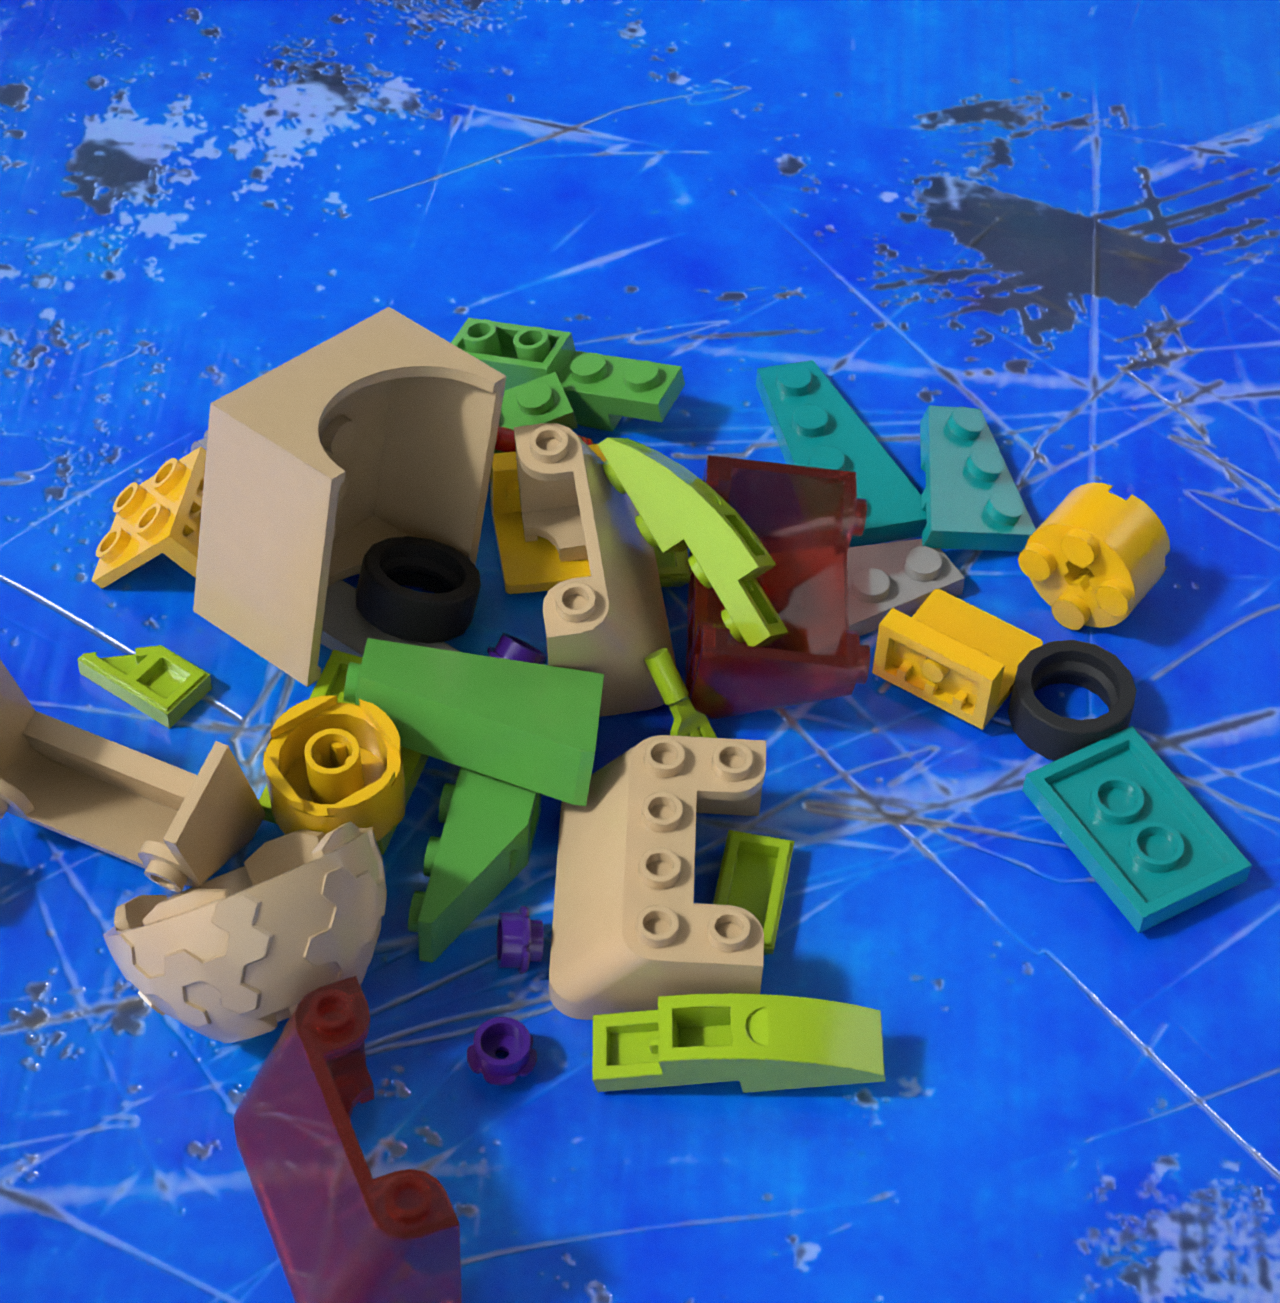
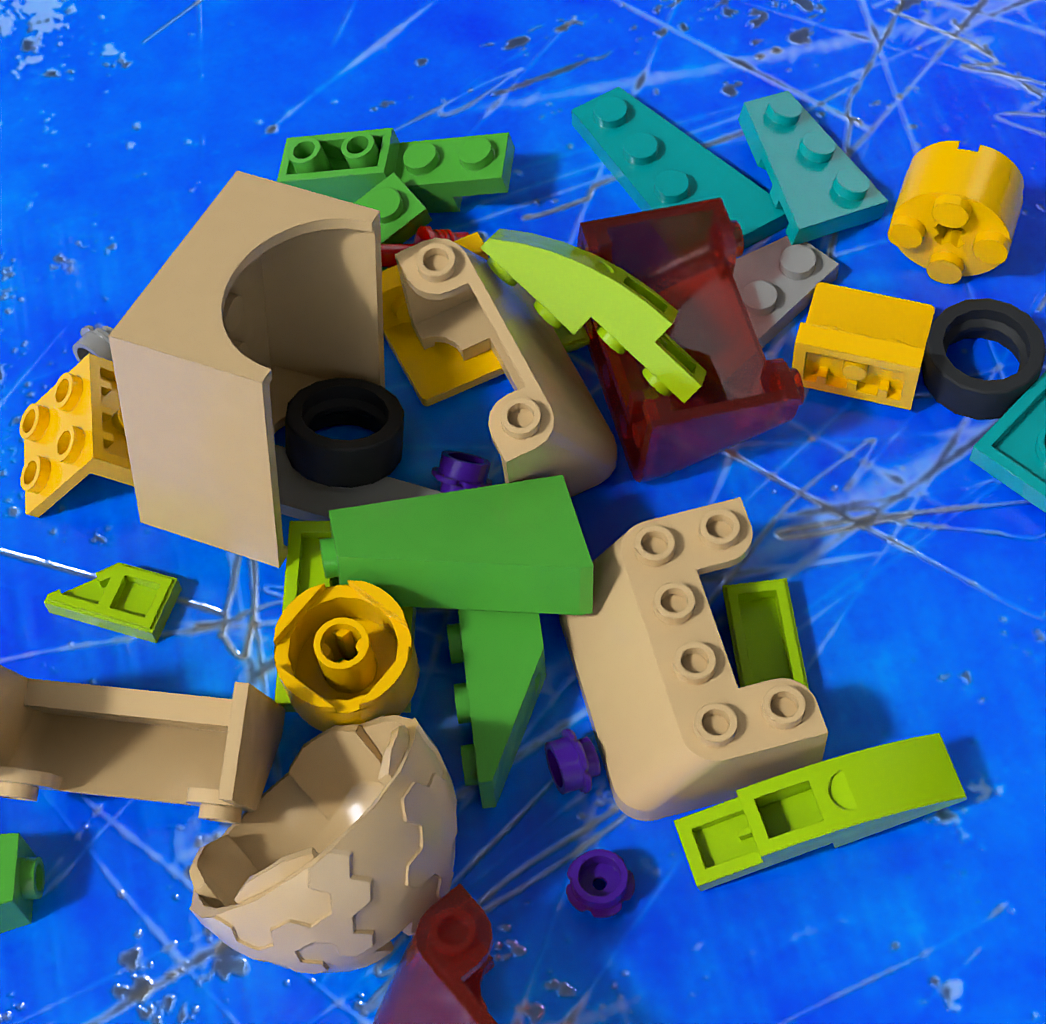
camera: 10 degrees left, 10 degrees up
lime piece [644,648,717,738] -> none

